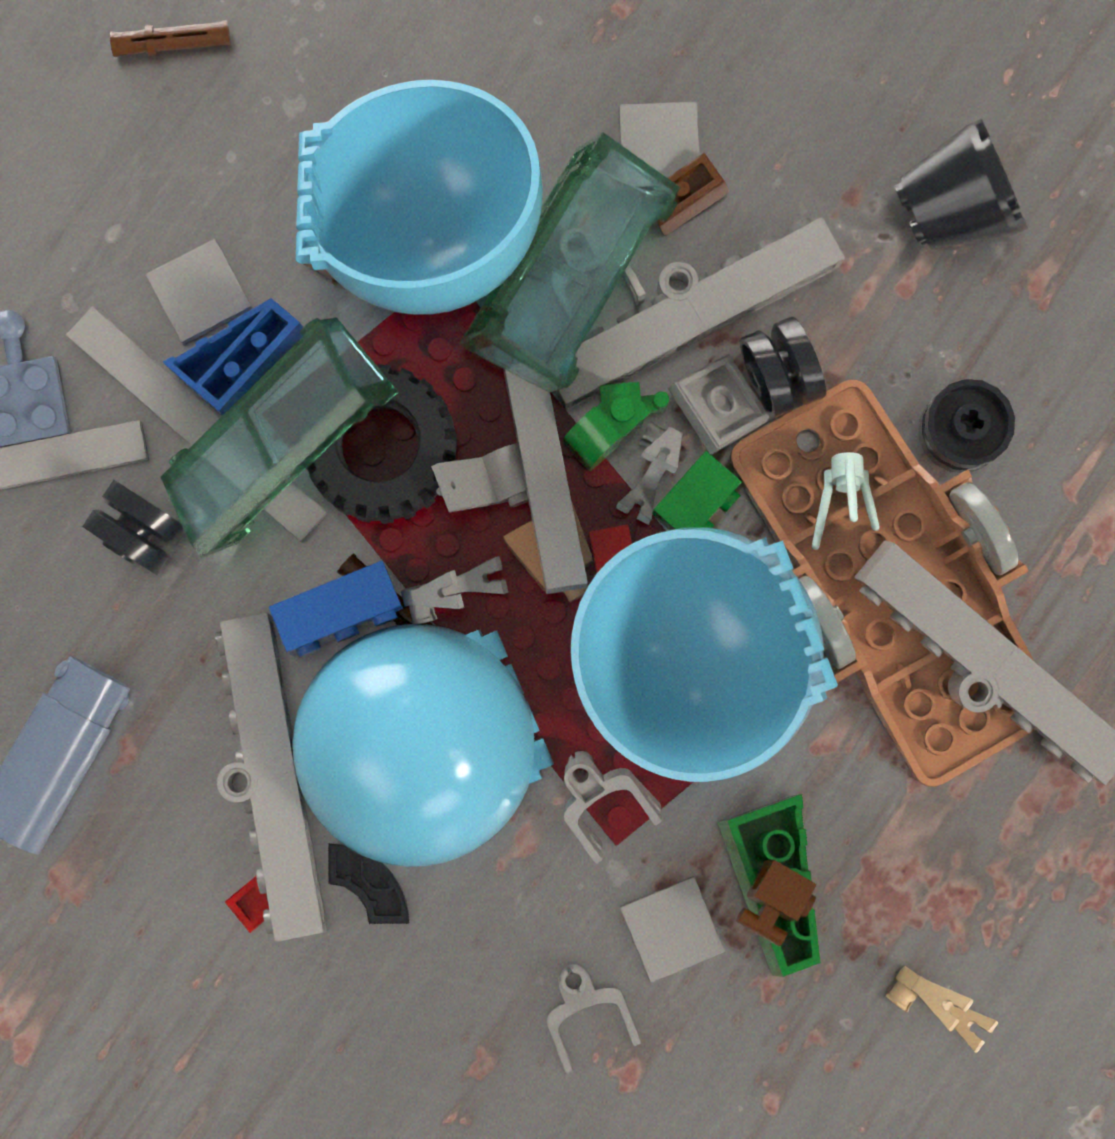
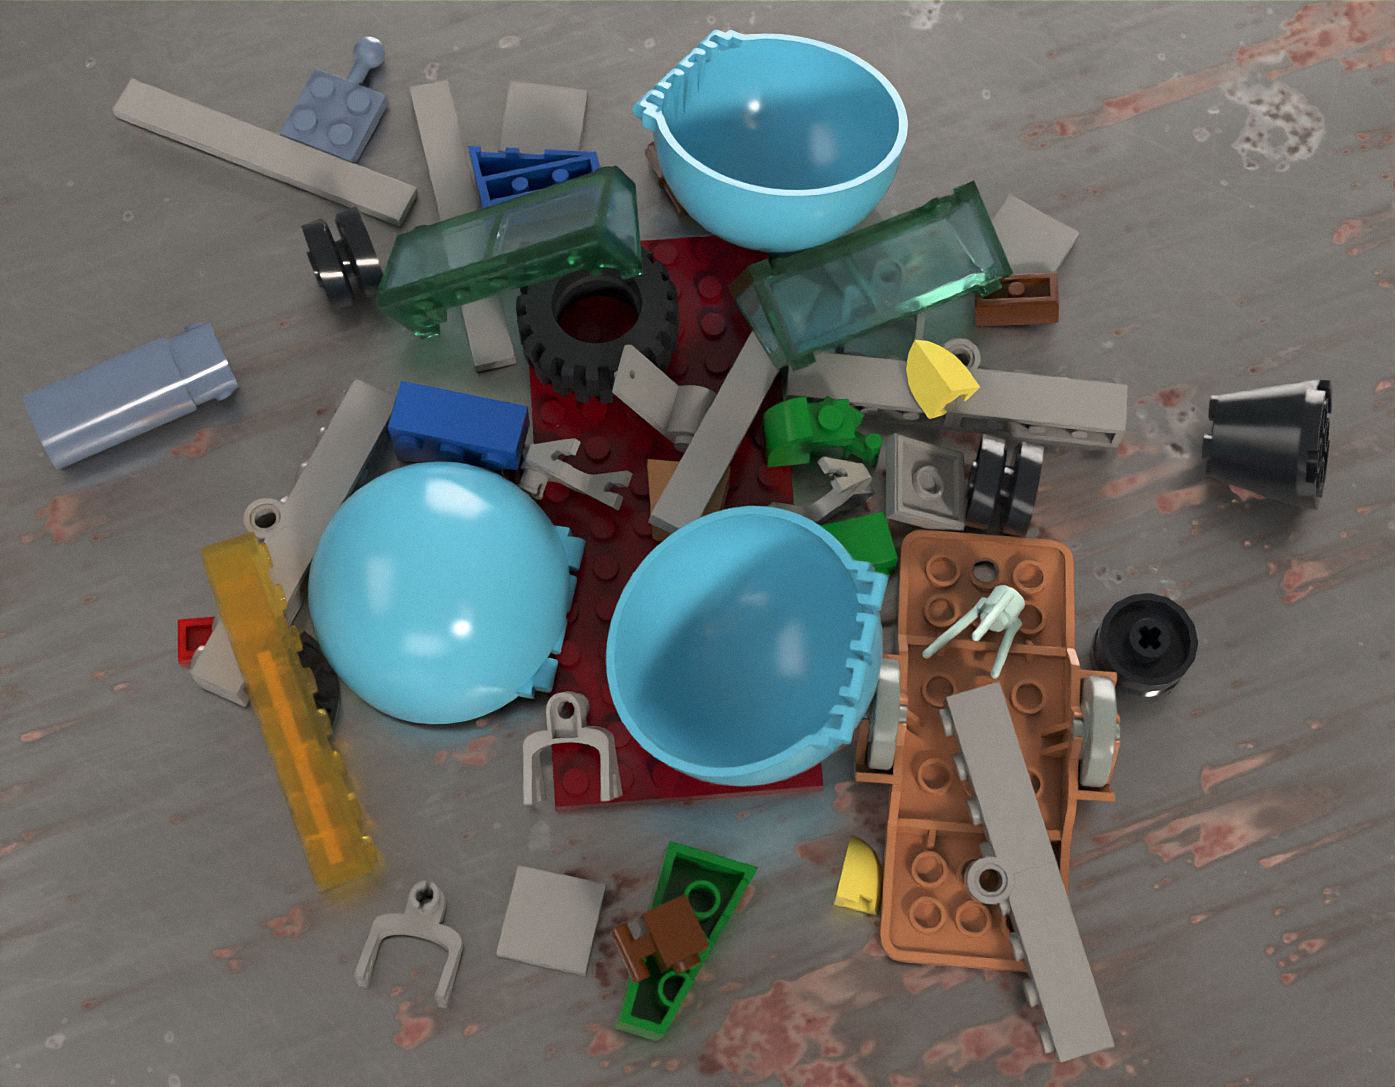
camera: 40 degrees right, 15 degrees down
none -> clear yellow brick [200,532,378,894]
none -> light yellow brick [834,835,883,916]
none -> light yellow brick [906,340,980,419]

